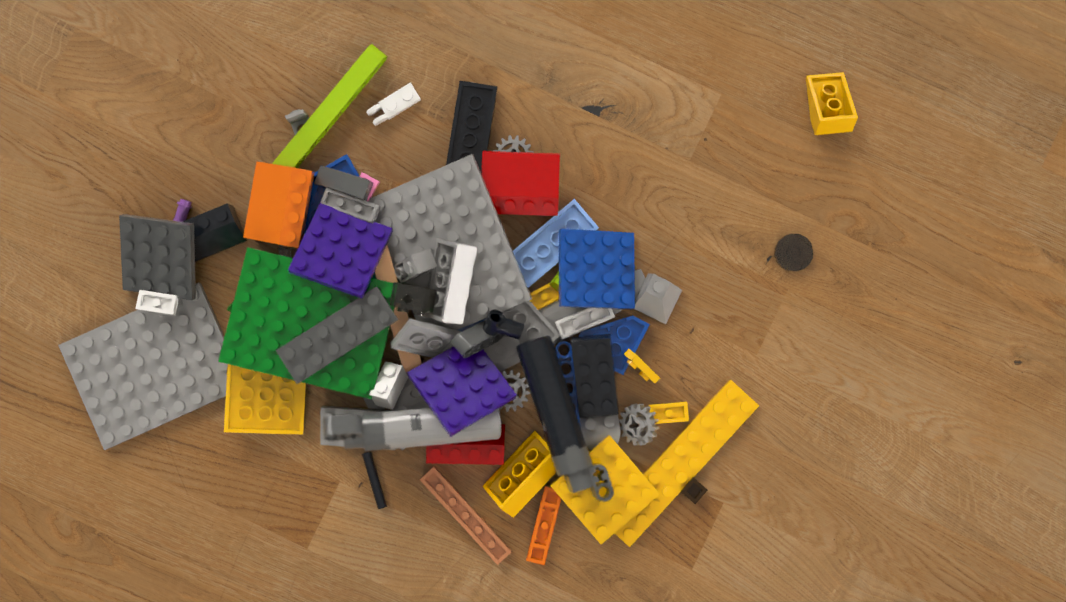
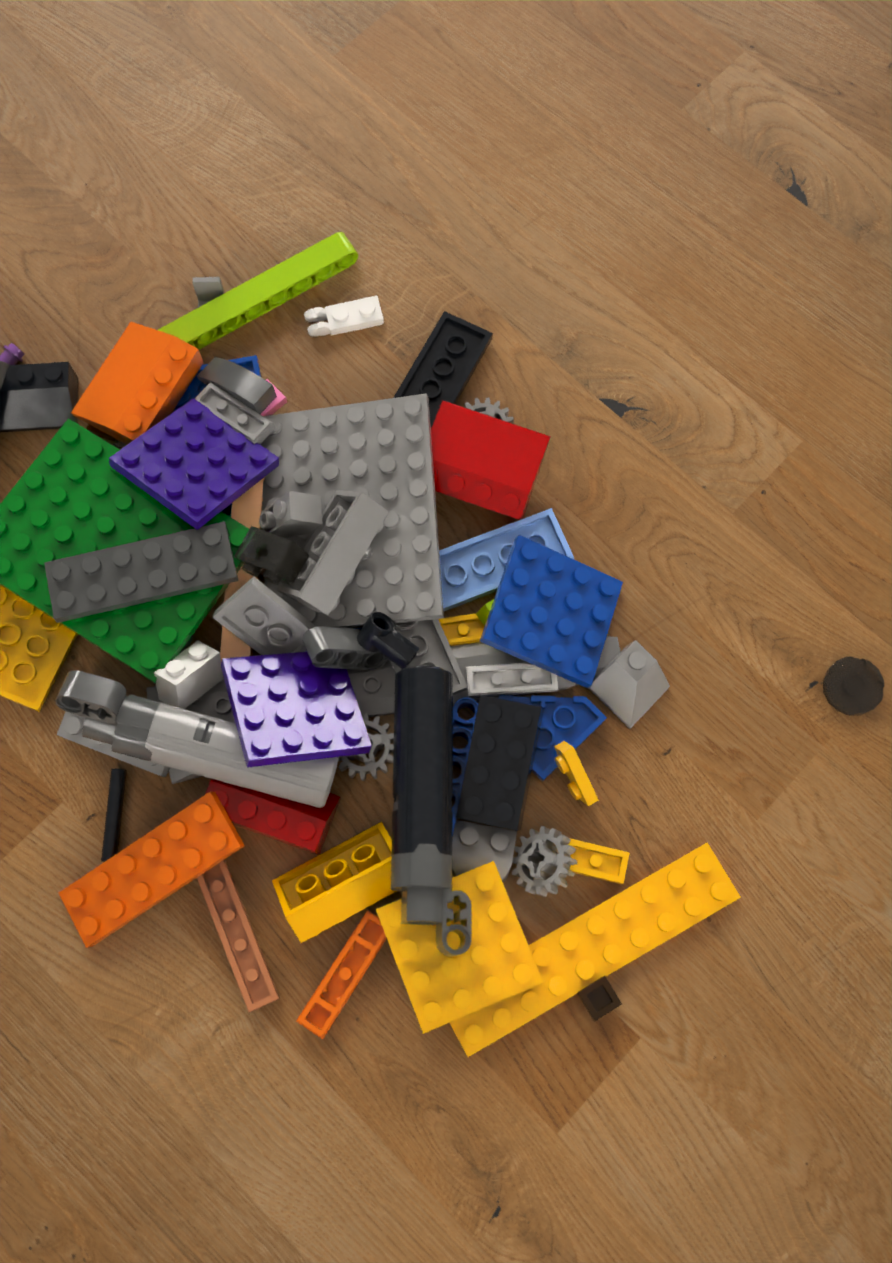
camera: 20 degrees right, 15 degrees down
none -> orange plate [59,791,245,948]

